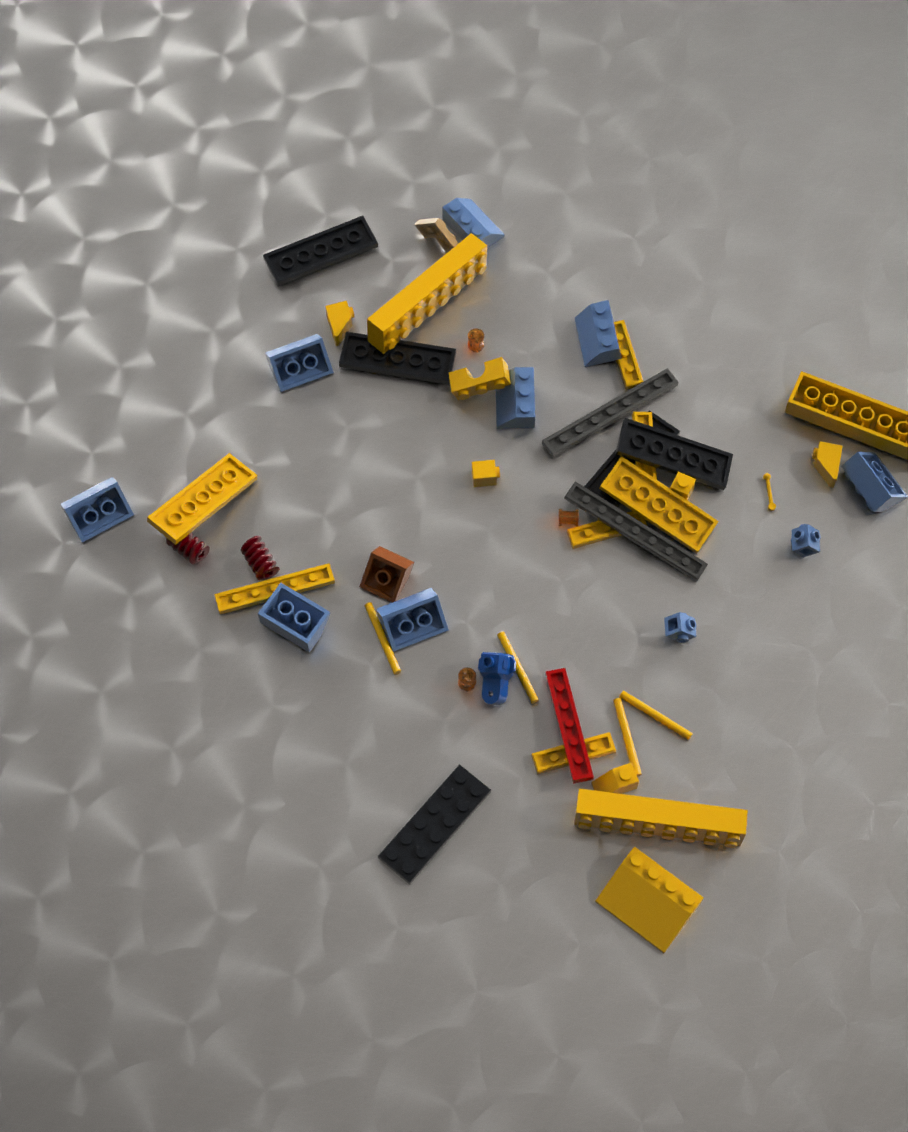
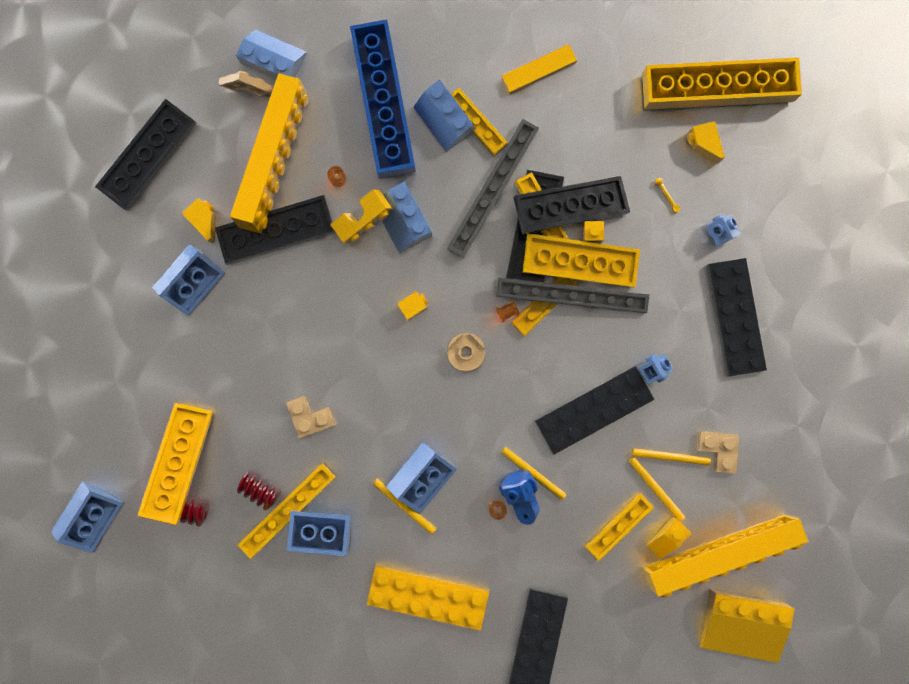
camera: 25 degrees left, 20 degrees up
dark orange slope [359,546,414,602] -> none
red plate [545,668,594,784] -> none
medium blue slope [841,452,908,512] -> none
none -> tan plate [286,396,336,439]
none -> blue brick [350,19,416,179]
none -> yellow plate [367,565,489,631]
none -> tan plate [447,333,485,372]
none -> yellow tile [502,44,577,94]
none -> black plate [535,366,655,455]
none -> tan plate [697,431,739,474]
none -> black plate [707,258,767,377]

